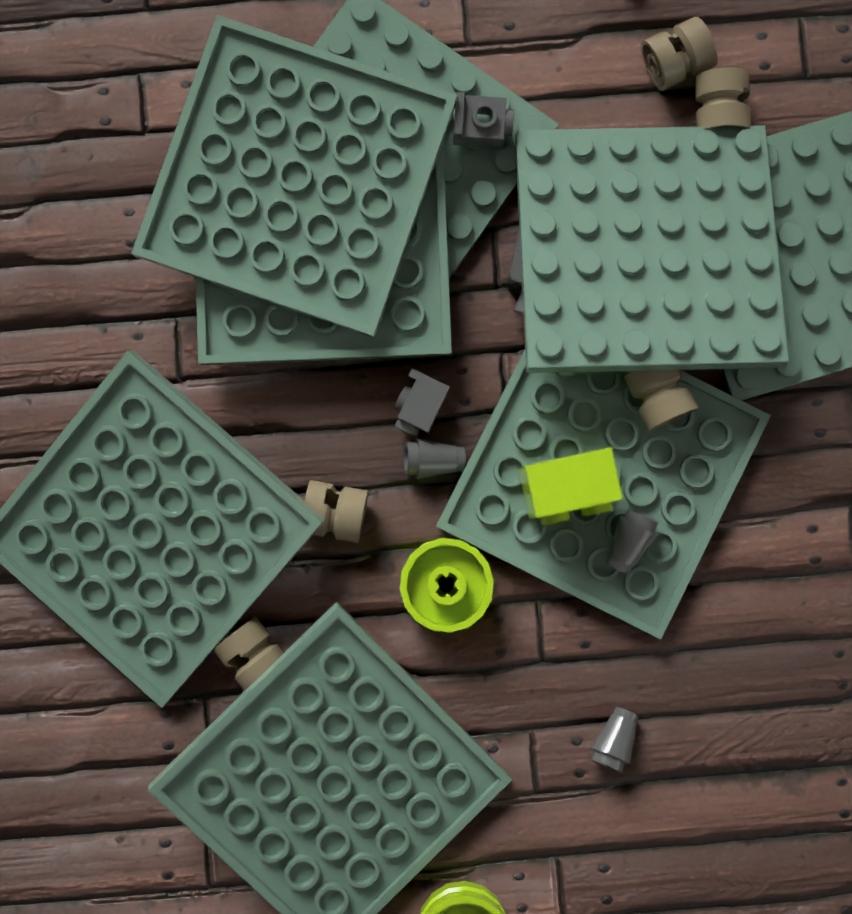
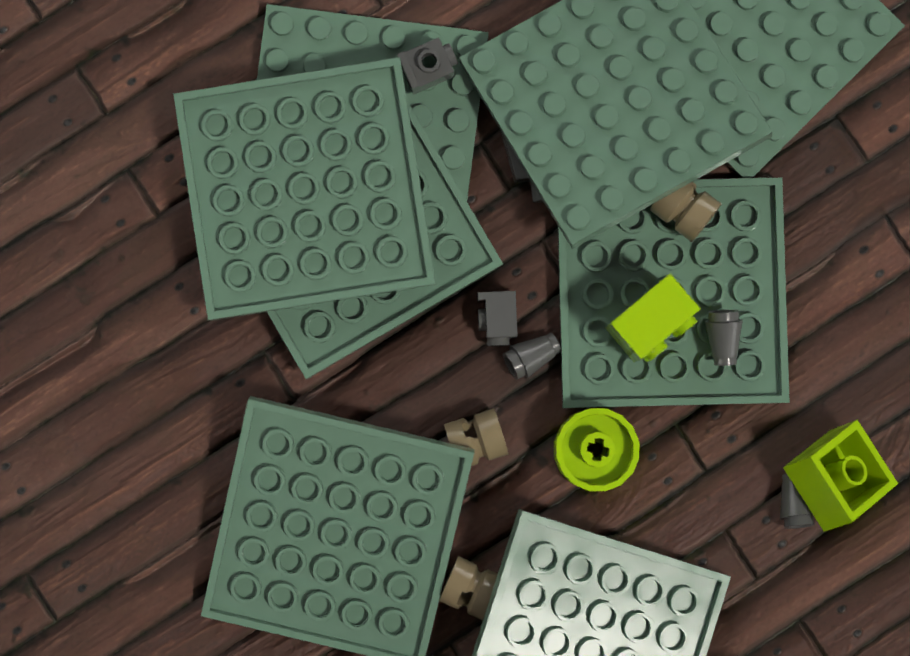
camera: 25 degrees left, 0 degrees up
none -> lime brick [783,420,898,532]

